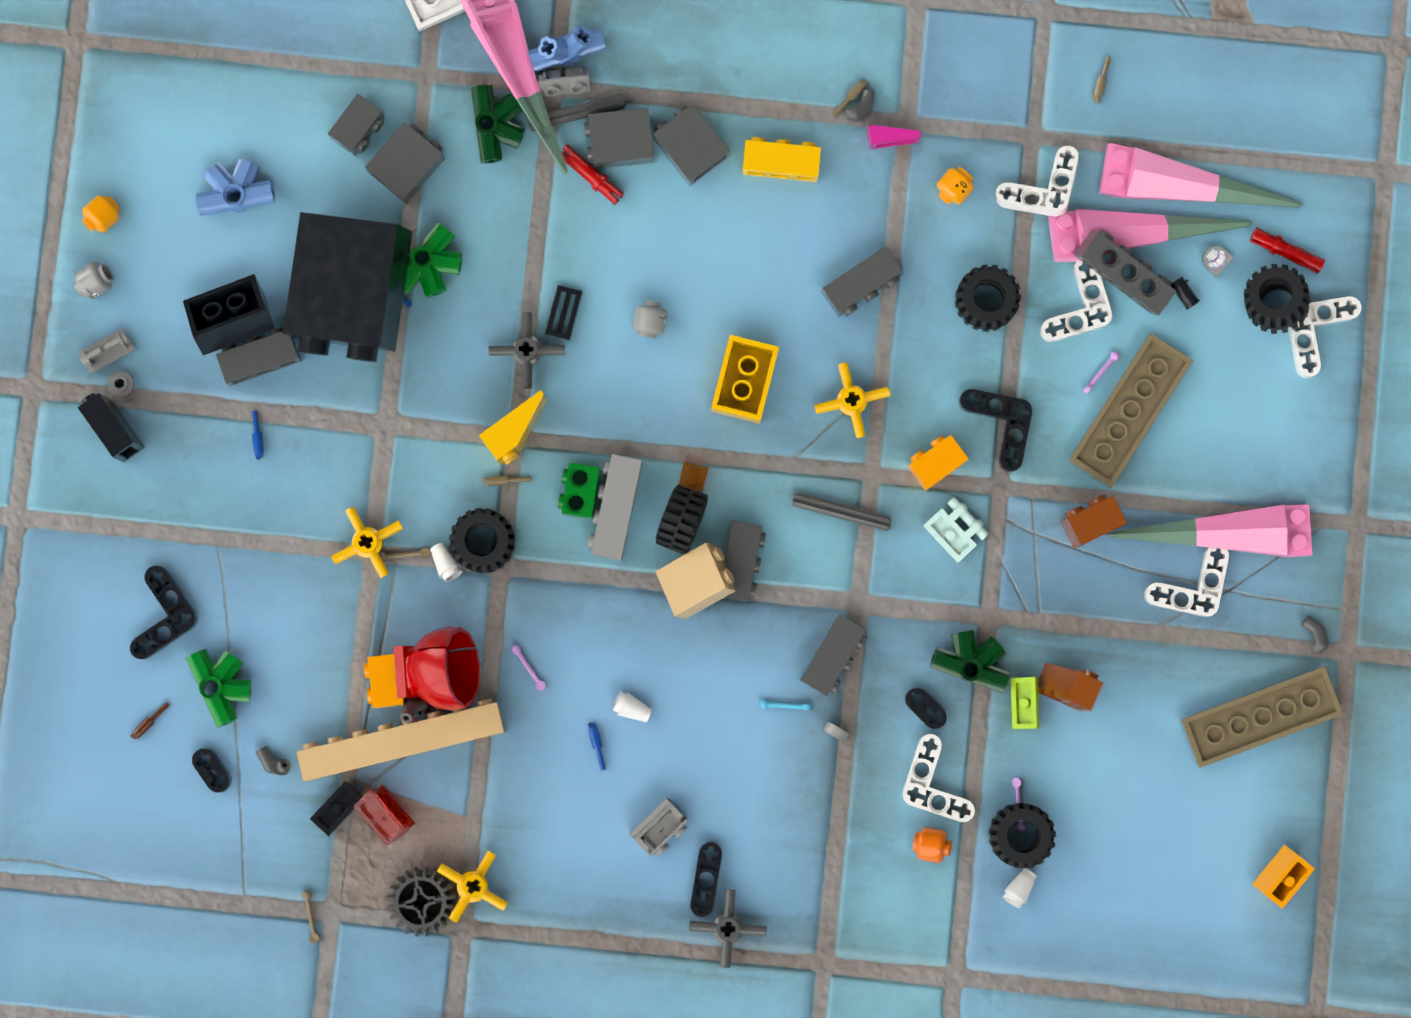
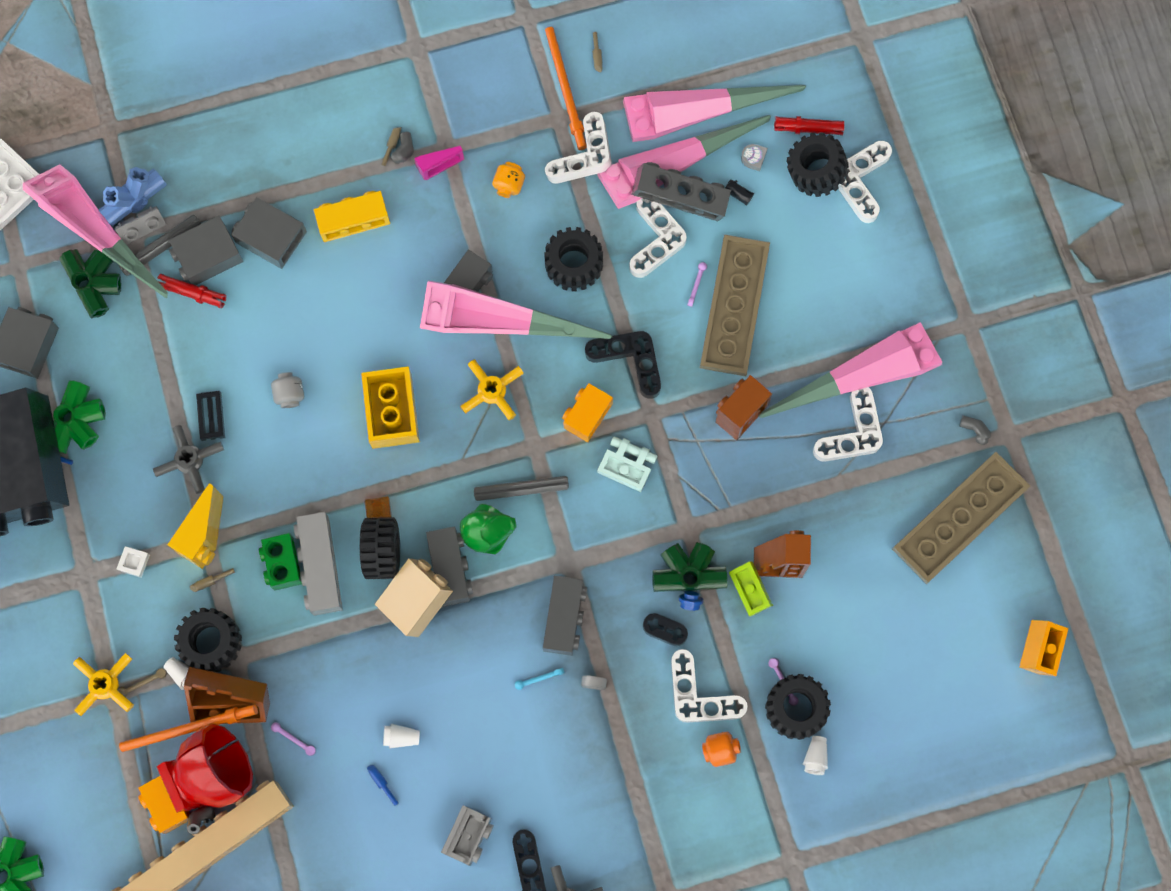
camera: 20 degrees left, 10 degrees down
none -> white plate [117,546,150,578]
none -> orange bar [119,704,258,752]
none -> dark orange wedge [184,667,270,724]
none -> bright pink plate [420,280,612,339]
none -> green helmet [460,504,517,555]
none -> orange bar [545,27,587,150]
none -> blue plate [679,591,703,611]

